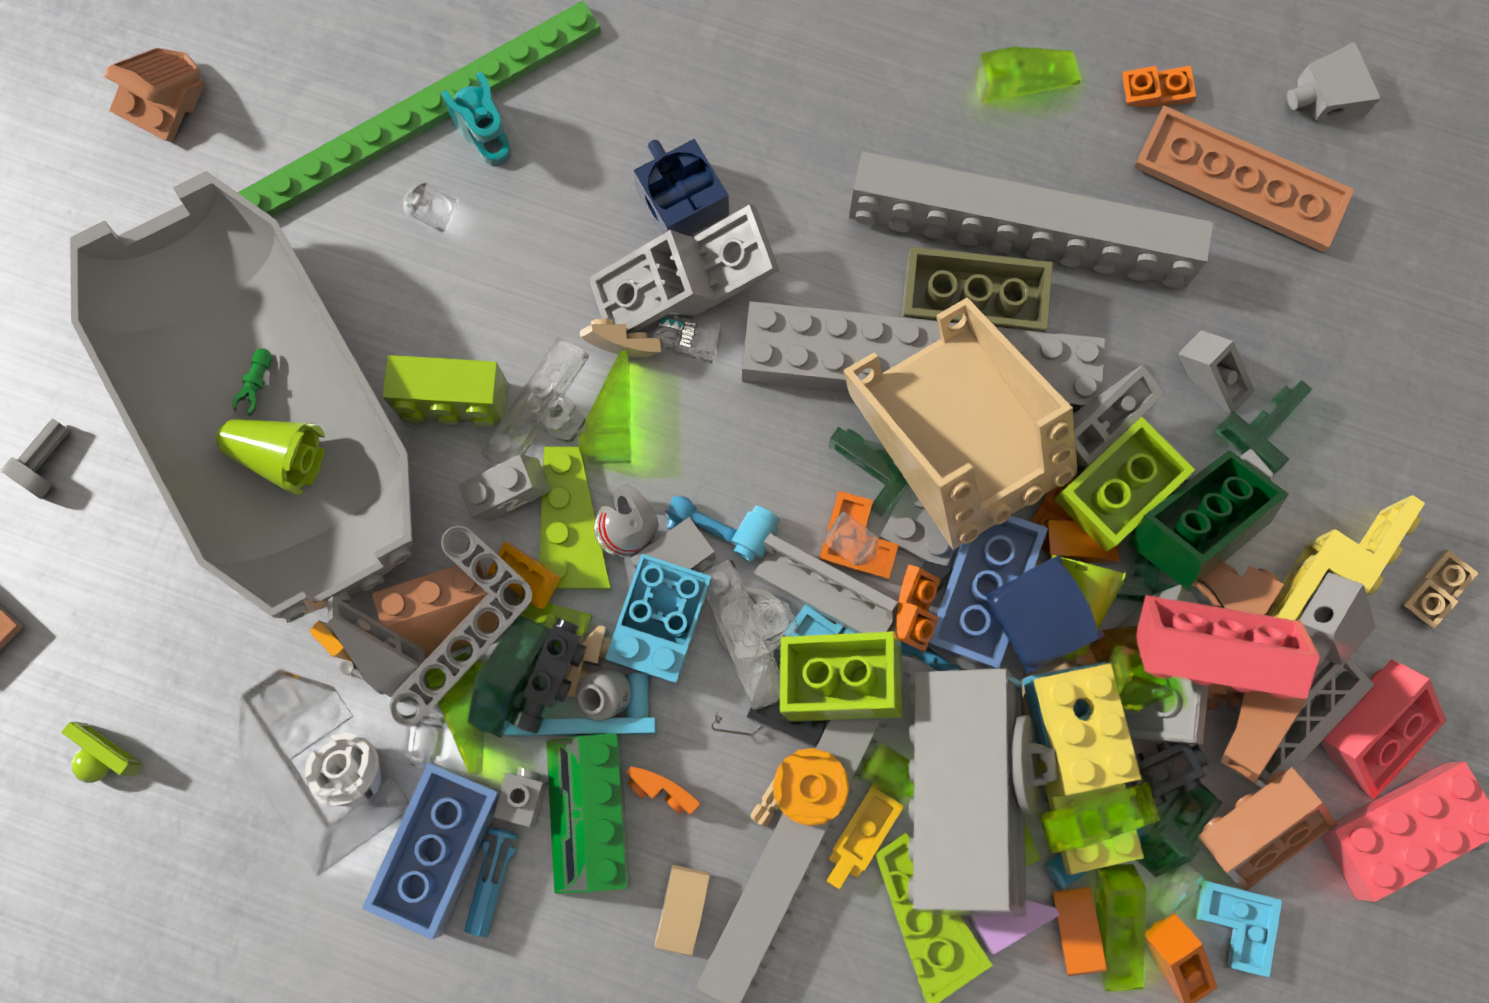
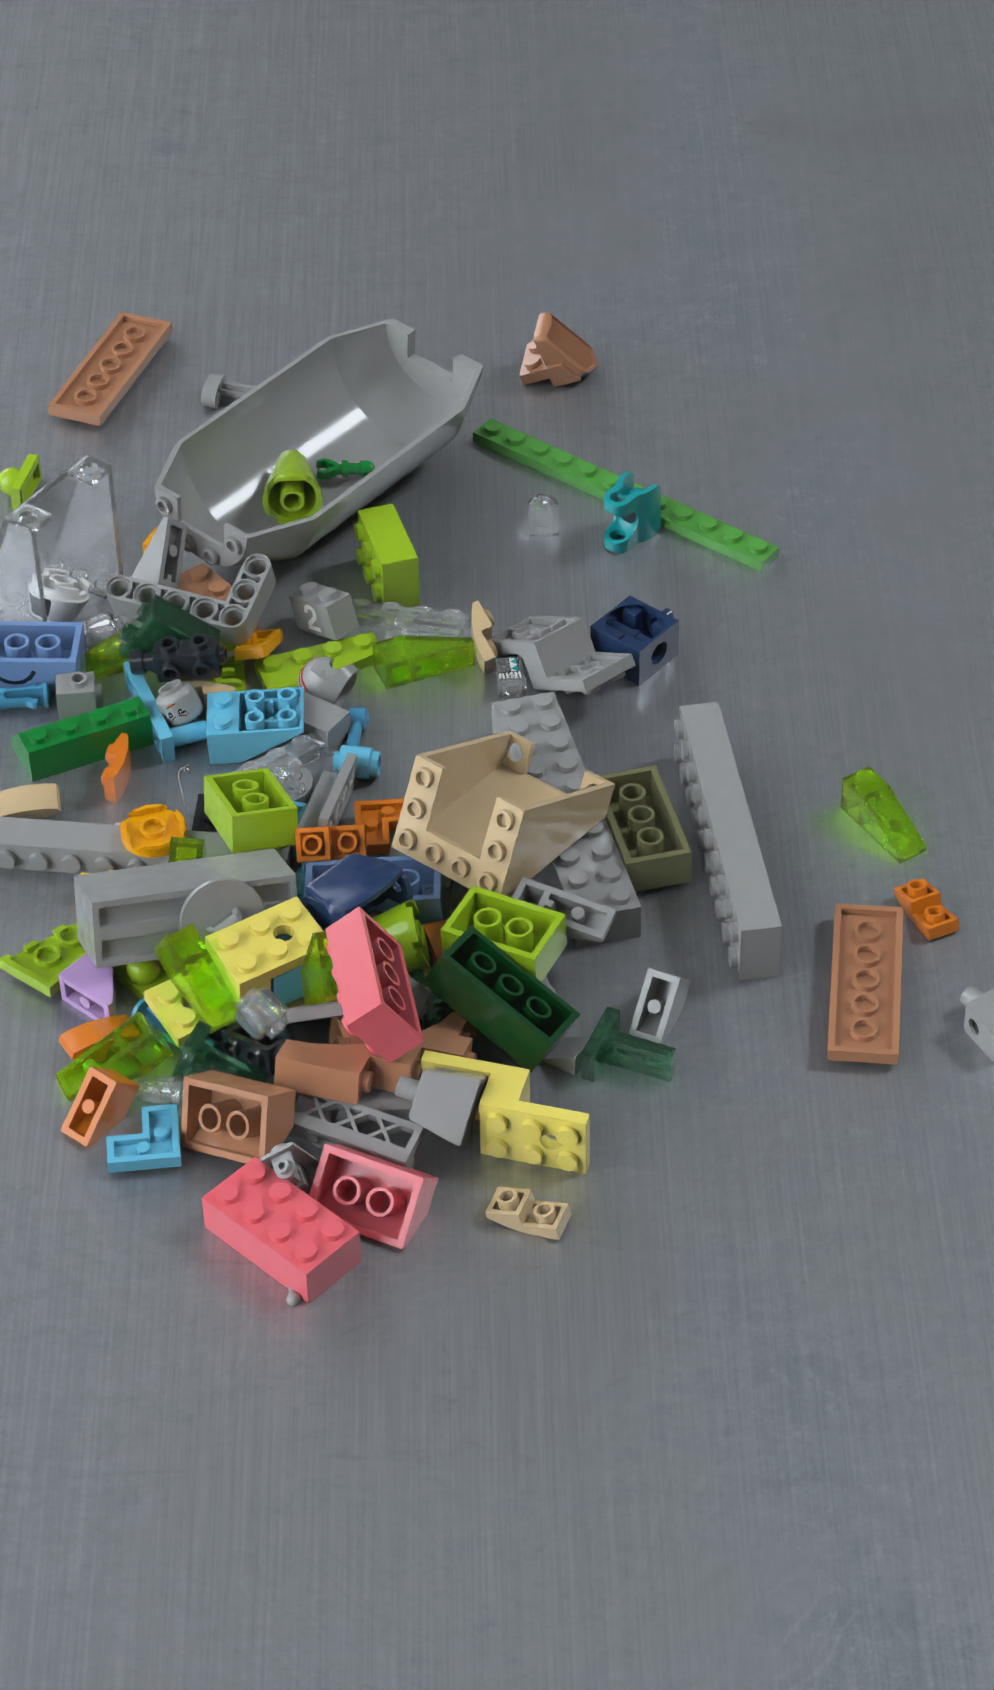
camera: 70 degrees right, 35 degrees down
clear plate [821,512,879,566] -> none
none -> clear head [235,987,288,1040]
none -> light grey hinge [260,1142,319,1194]

